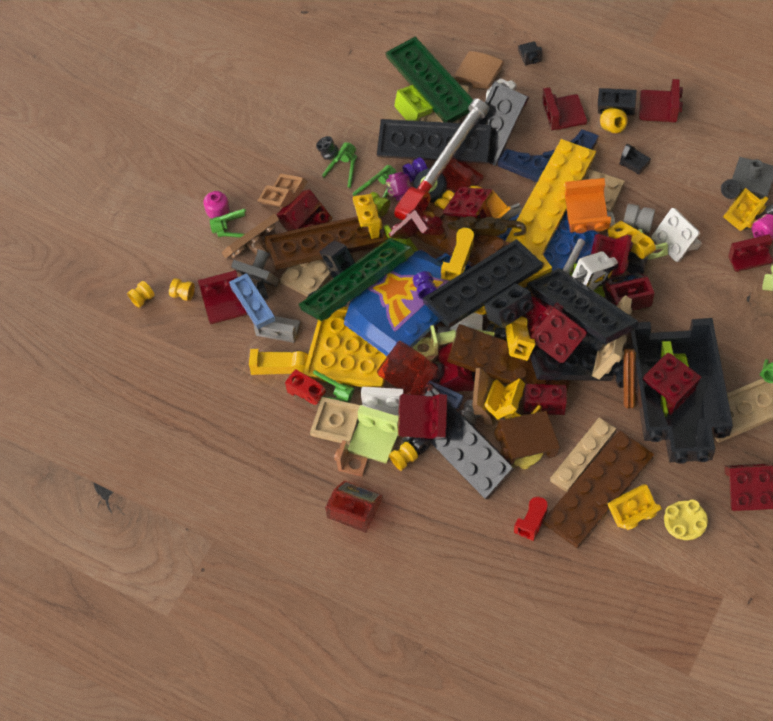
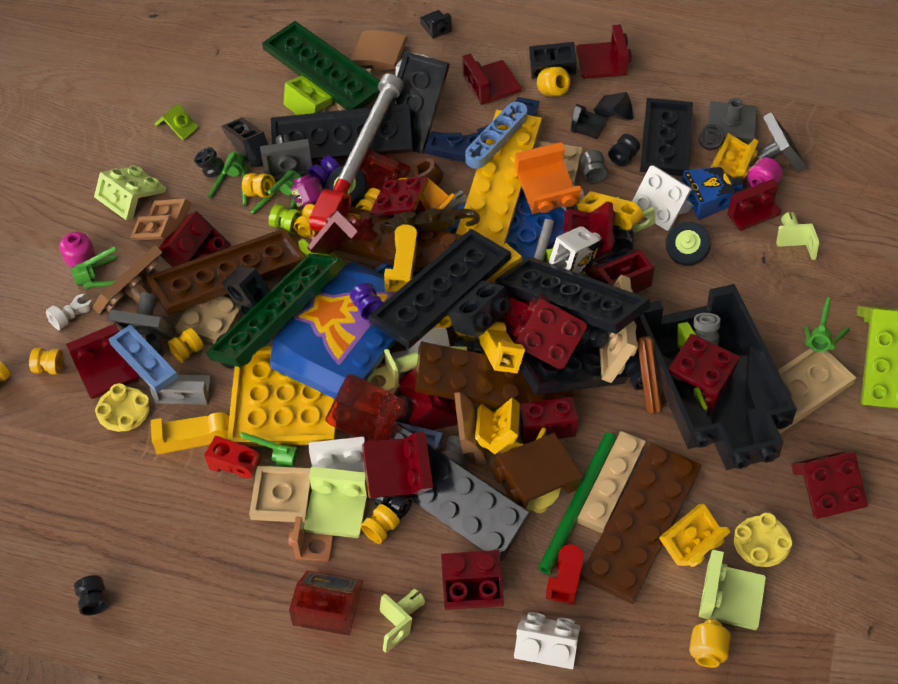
camera: 15 degrees left, 5 degrees down
yellow bracket [353,194,382,239] -> none
light grey wheel [623,203,655,234] -> none
none -> white piece [46,294,93,330]
none -> black wheel [74,575,109,616]
none -> yellowish green bracket [94,165,166,220]
none -> light yellow dish [95,383,150,432]
none -> lime bracket [154,103,198,140]
none -> yellow wheel [167,327,204,363]
none -> black slope [221,117,268,167]
none -> yellow wheel [242,173,275,198]
none -> dark grey tile [260,134,312,182]
none -> yellow wheel [293,204,317,239]
none -> yellowish green bracket [380,589,425,653]
none -> reddish brown plate [412,157,444,186]
none -> dark red slope [441,550,504,610]
none -> medium blue beam [465,102,527,169]
none -> white bracket [514,612,580,669]
none -> green piece [538,433,617,575]
none -> dark grey wheel [580,150,608,184]
none -> black tile [593,92,633,121]
none -> black wheel [608,134,640,167]
none -> black plate [640,98,693,176]
none -> black wheel [666,221,711,266]
none -> blue torso [682,167,743,220]
none -> yellow head [689,620,731,668]
none -> light grey wheel [694,313,720,345]
none -> yellowish green bracket [698,550,766,630]

